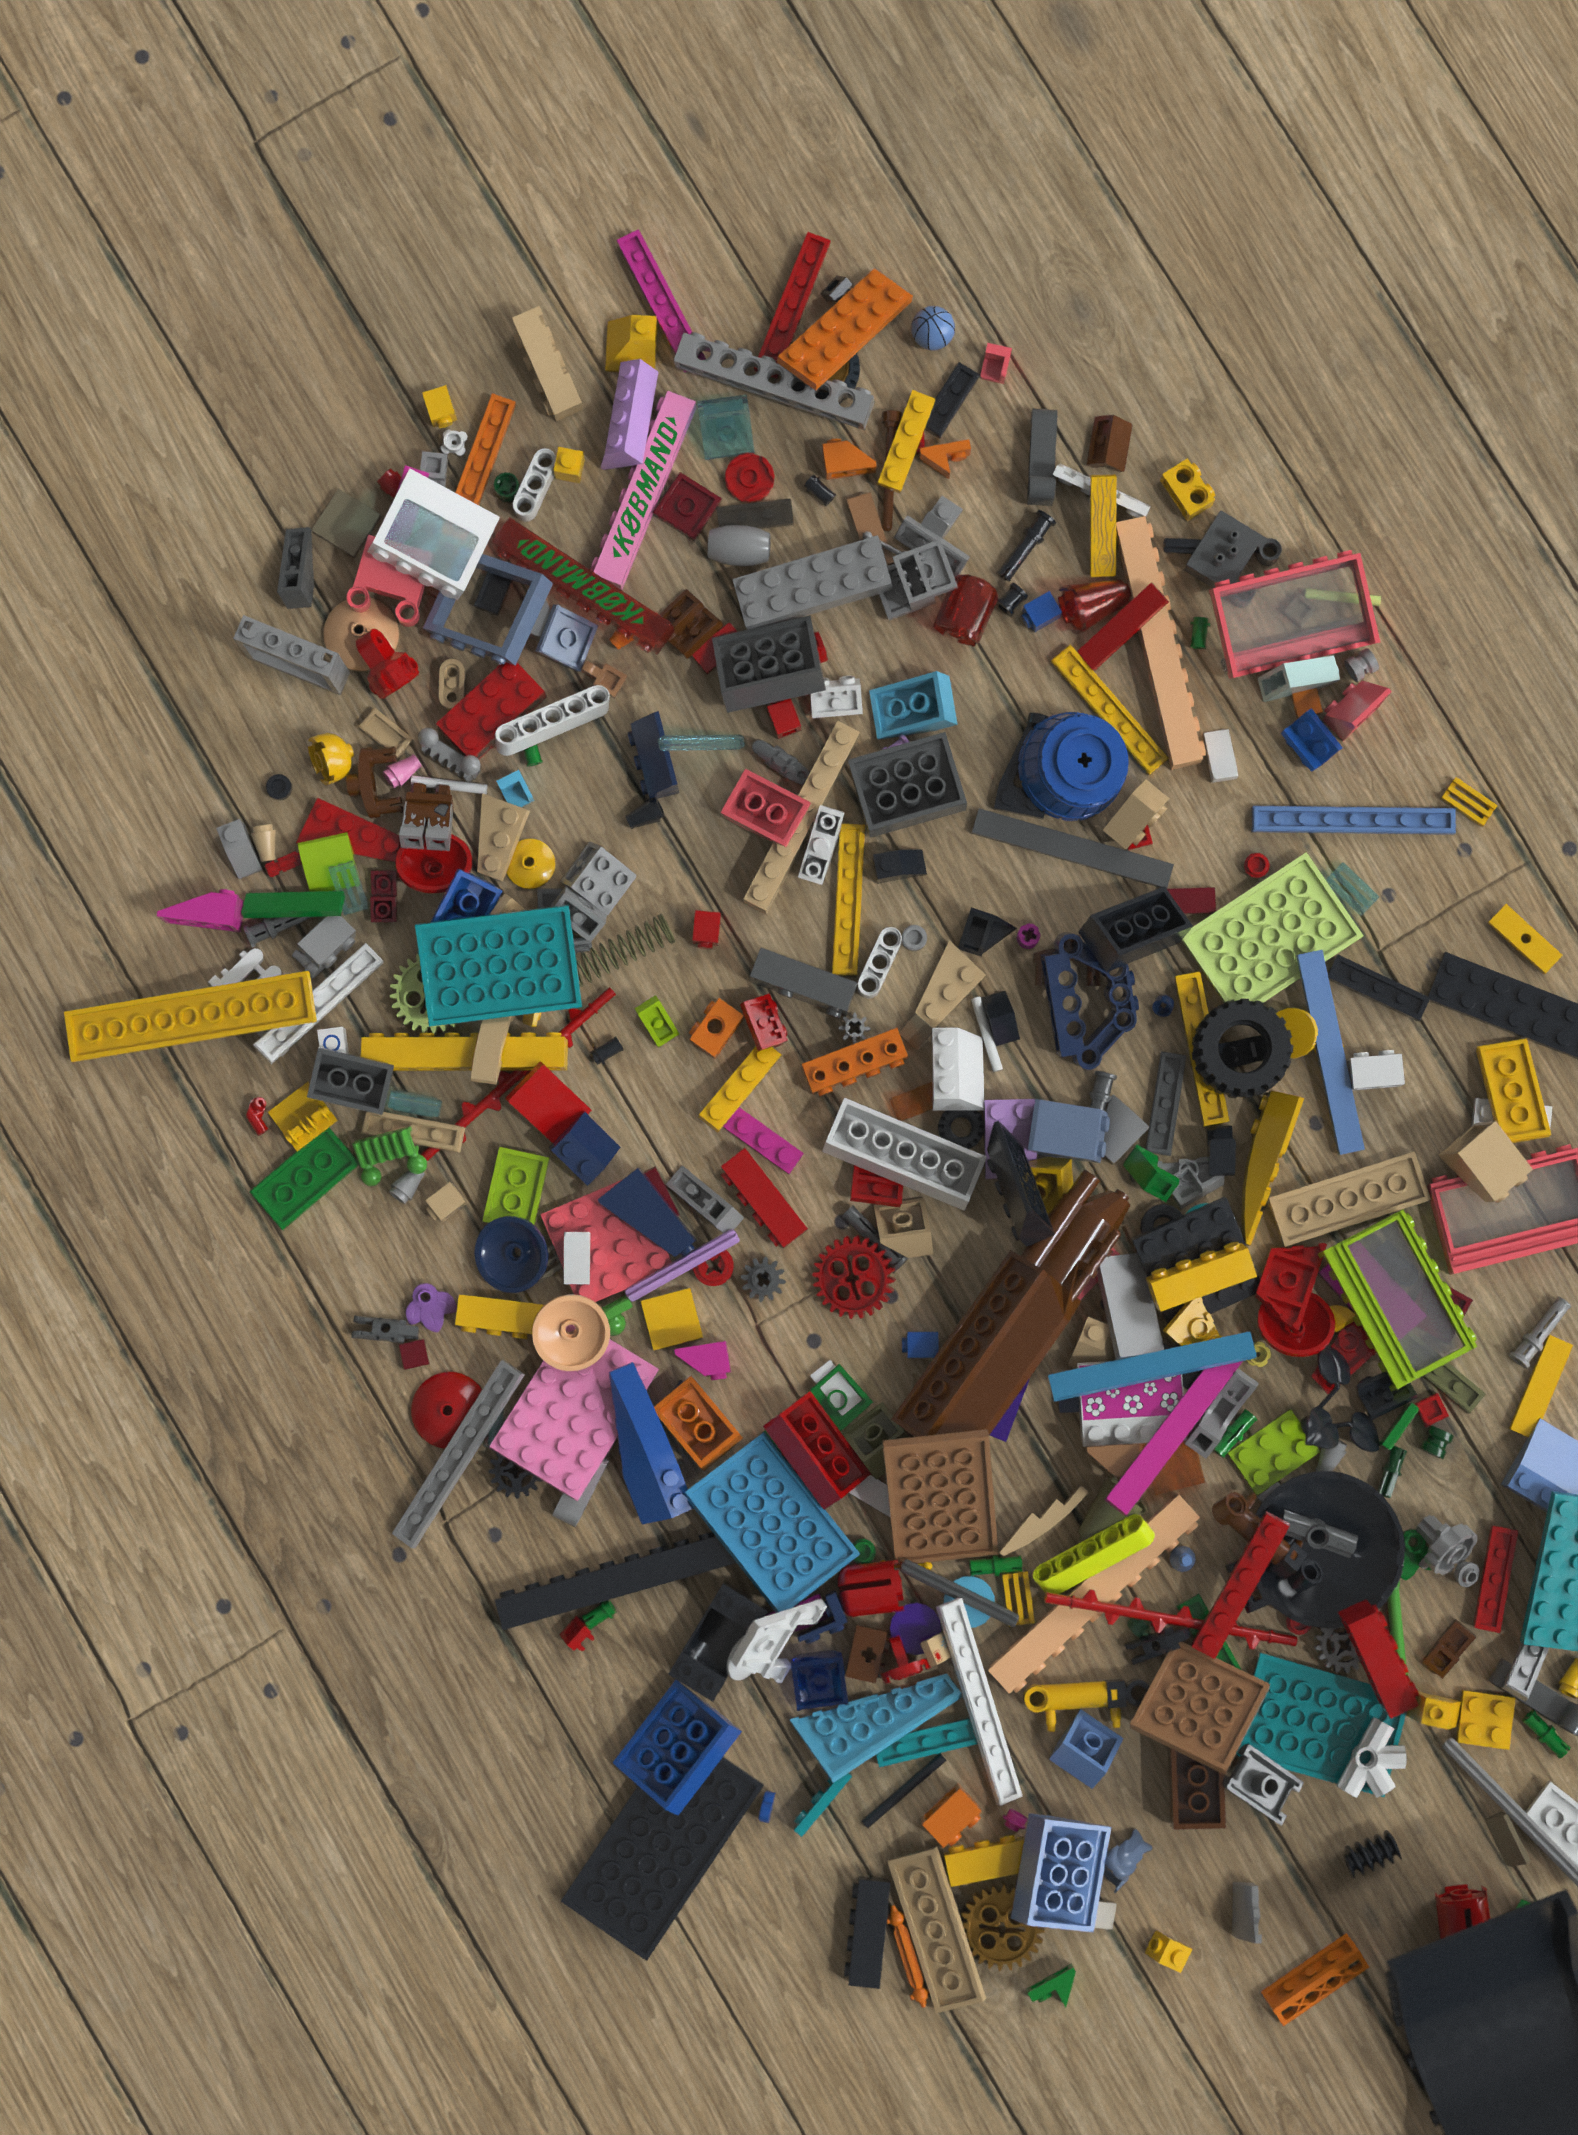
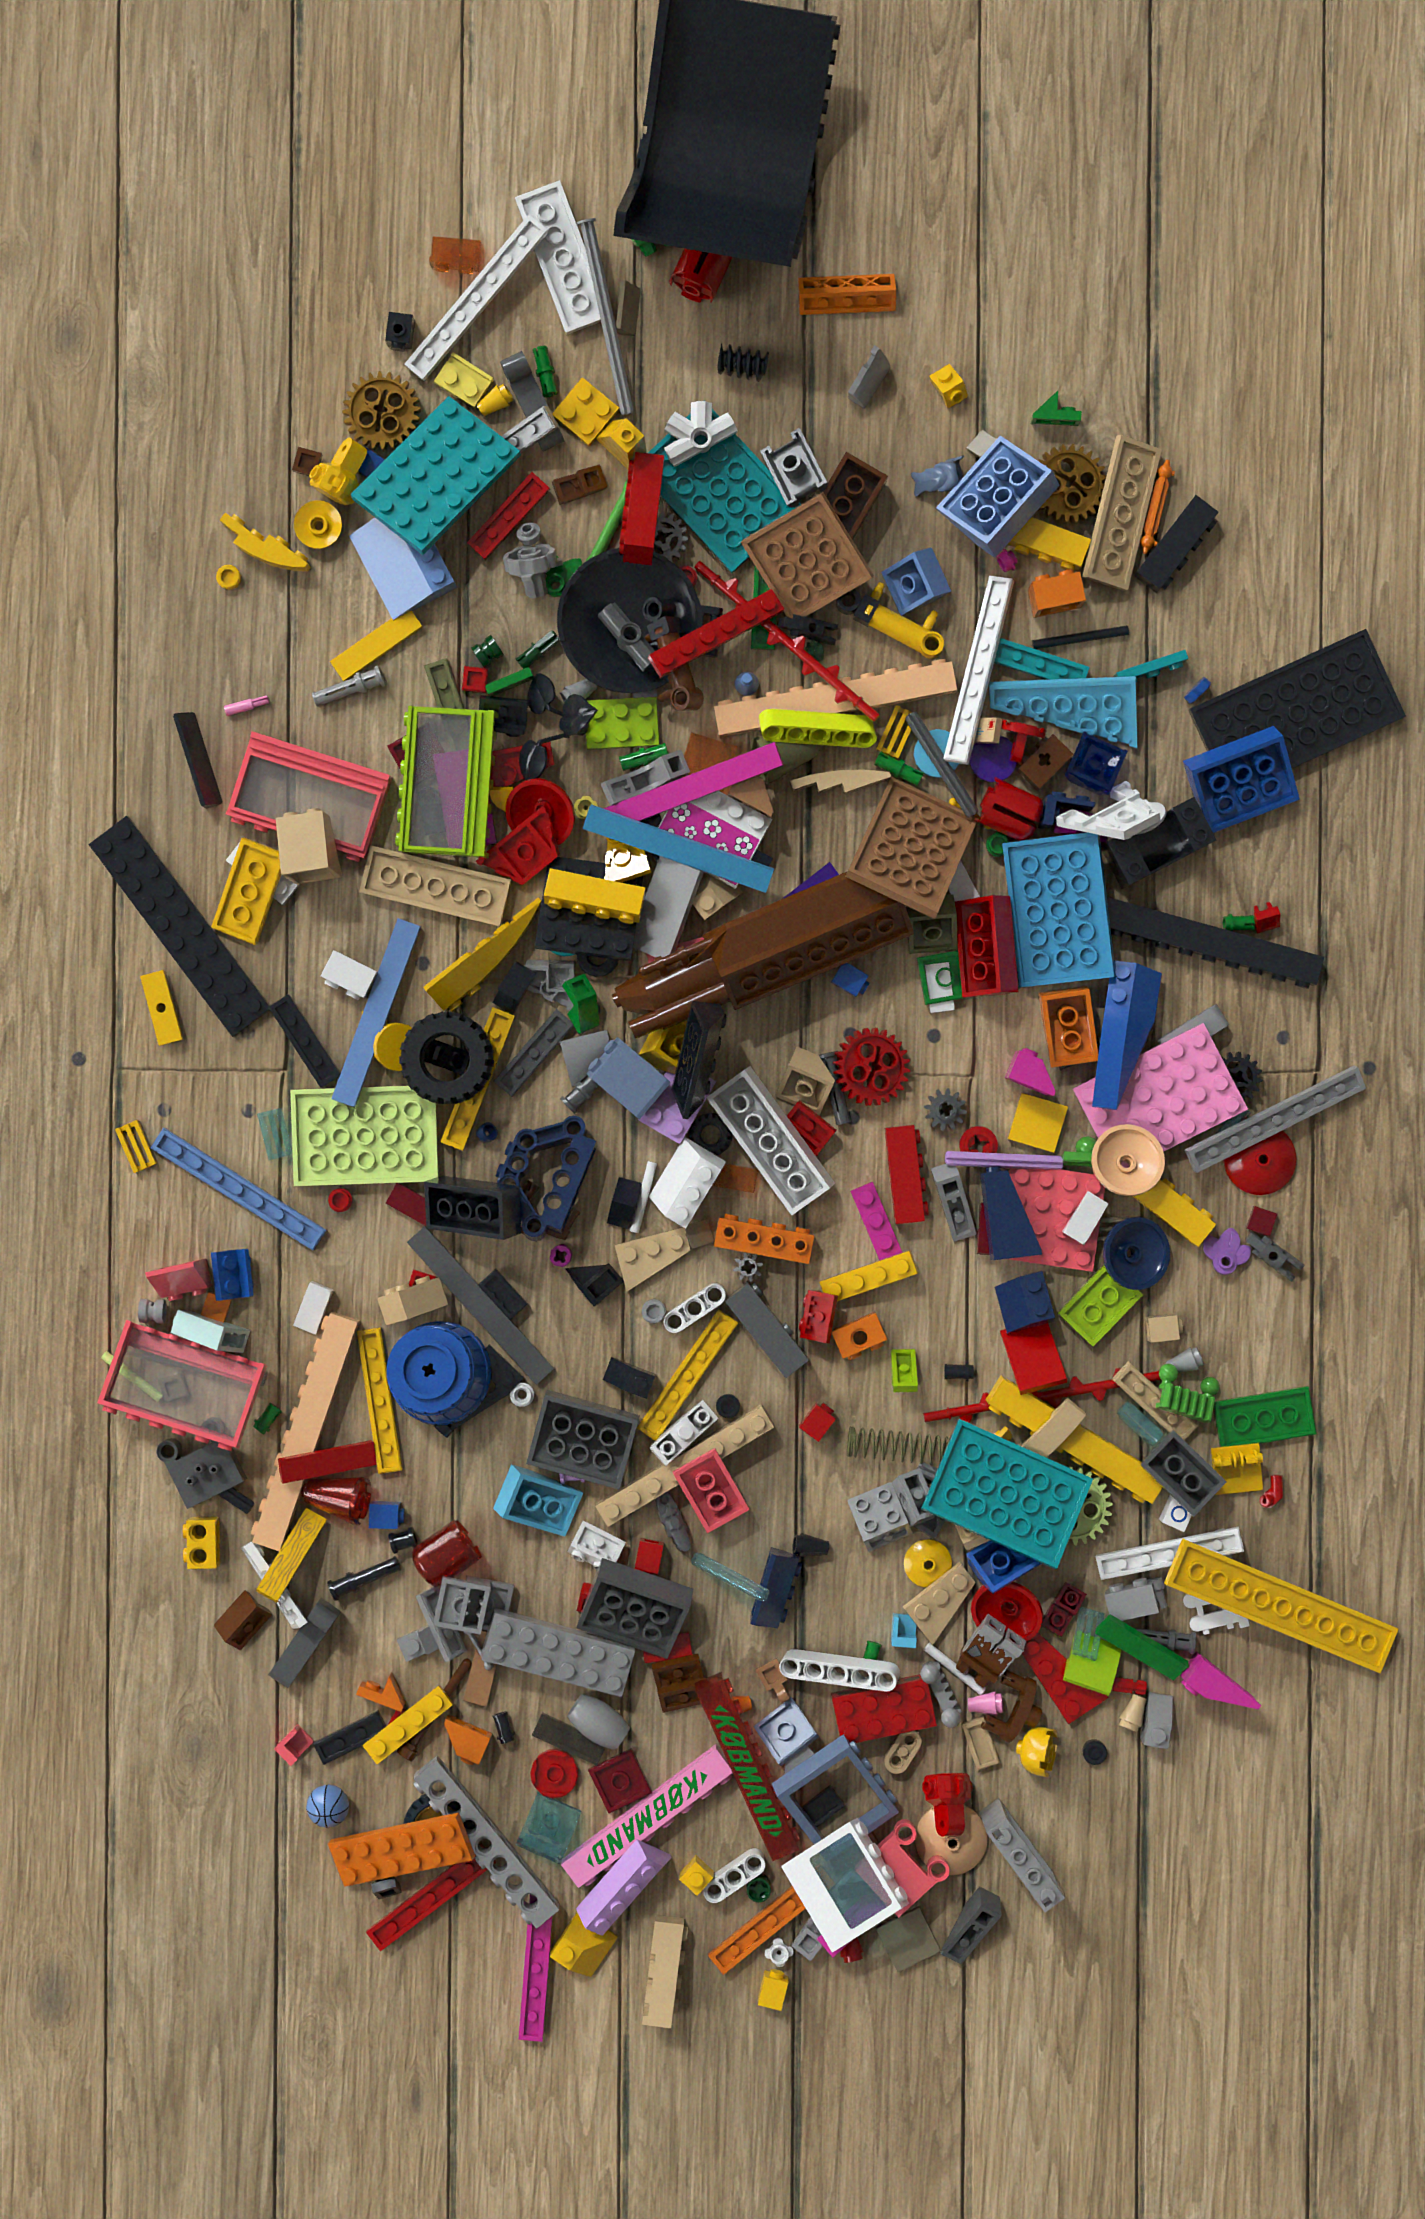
camera: 150 degrees left, 5 degrees up
none -> black plate [478,1269,528,1320]
none -> white plate [510,1383,534,1407]
none -> black plate [716,1394,740,1418]

